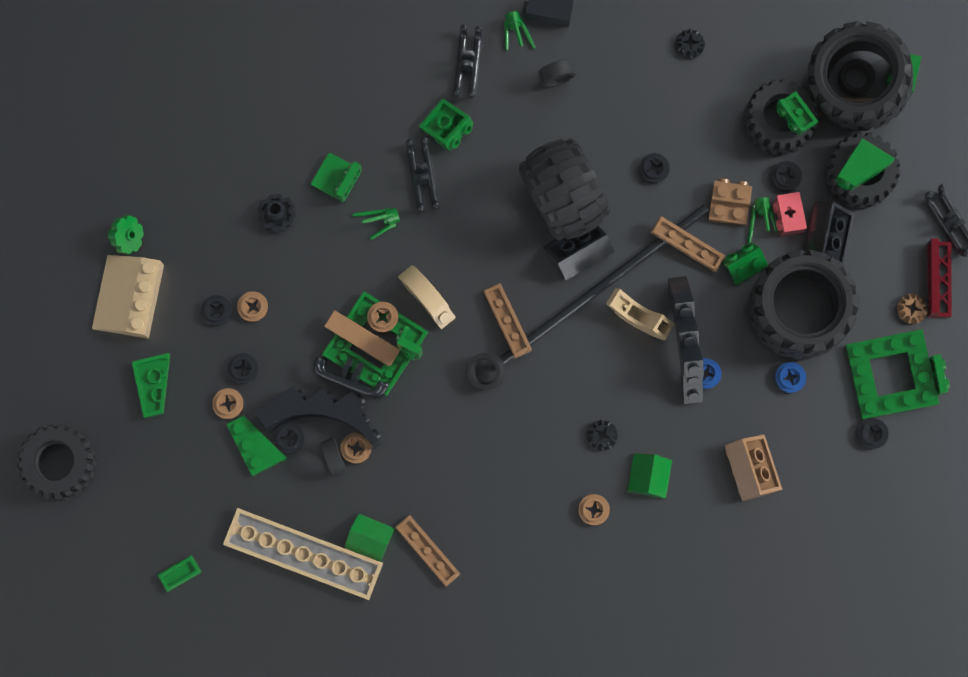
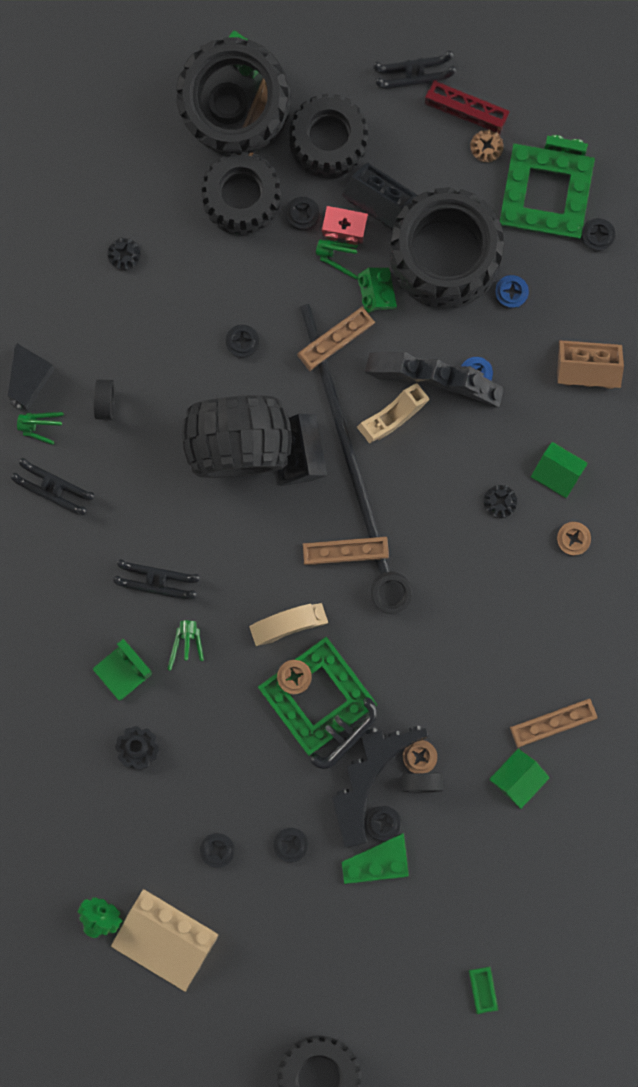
camera: 70 degrees left, 0 degrees up
green wing [132,353,170,418] -> none
medium nougat gear [213,388,244,419] -> none
piece [223,508,383,600] -> none
medium nougat gear [237,291,268,322] -> none
medium nougat tile [324,310,400,367] -> none
green bracket [396,327,423,360] -> none
green plate [419,99,474,151] -> none
medium nougat plate [708,178,752,226] -> none
green bracket [776,91,818,136] -> none
green slope [835,138,895,191] -> none

